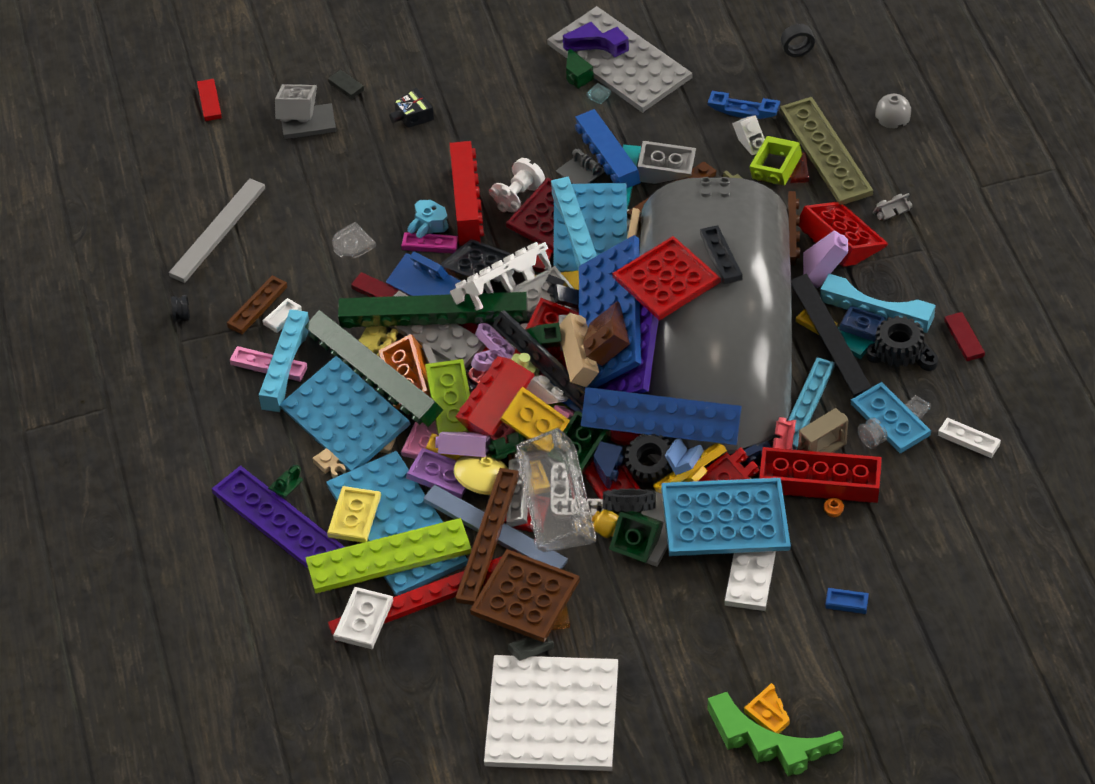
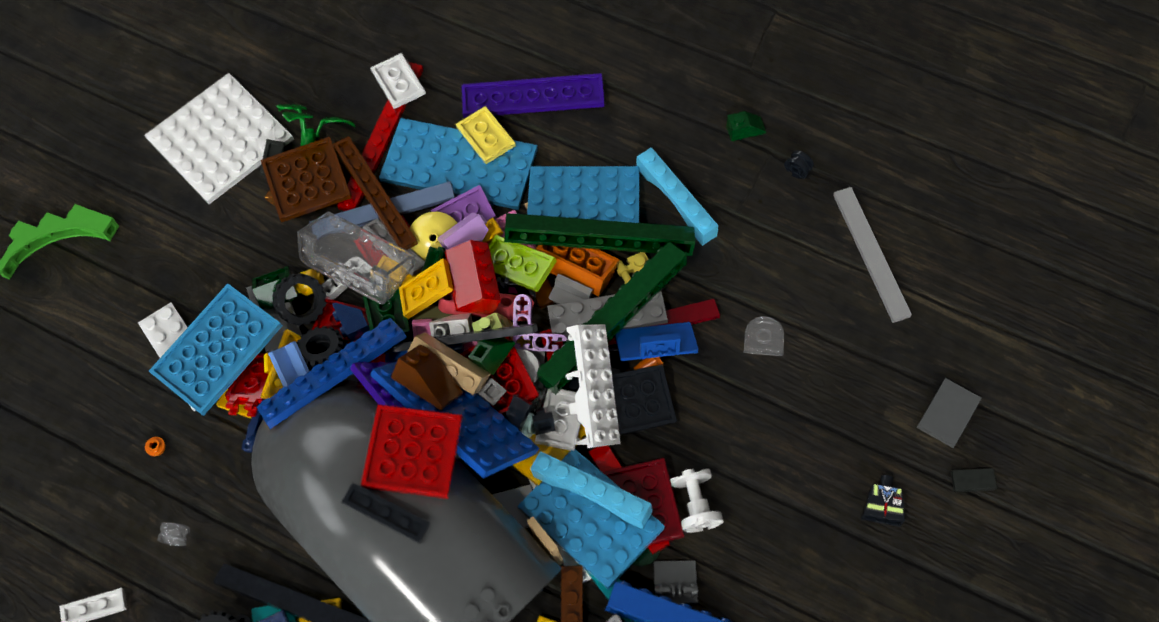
camera: 135 degrees right, 15 degrees up
red tile [197,79,222,121] -> none
reddish brown plate [227,275,287,335] -> none
bright pink plate [230,346,307,382] -> none
white tile [263,298,302,333] -> none
dark green hinge [268,465,303,498] -> none
light grey slope [275,84,317,122] -> none
lime plate [305,518,472,594] -> none
tan plate [313,448,346,478] -> none
dark pink tile [401,232,459,254] -> none
medium azure hinge [407,200,448,239] -> none
red brick [450,141,484,246] -> none
light orange wing [744,683,790,734] -> none
red brick [759,447,882,503] -> none
coral hinge [772,417,796,449] -> none
medium azure tile [779,358,835,450] -> none
dark tan window [798,408,848,453] -> none
blue tile [825,588,869,614] -> none
dark azure plate [851,382,931,453] -> none
clear tile [906,395,931,419] -> none
none -> green plant [276,104,355,146]
none -> dark green slope [726,111,766,142]

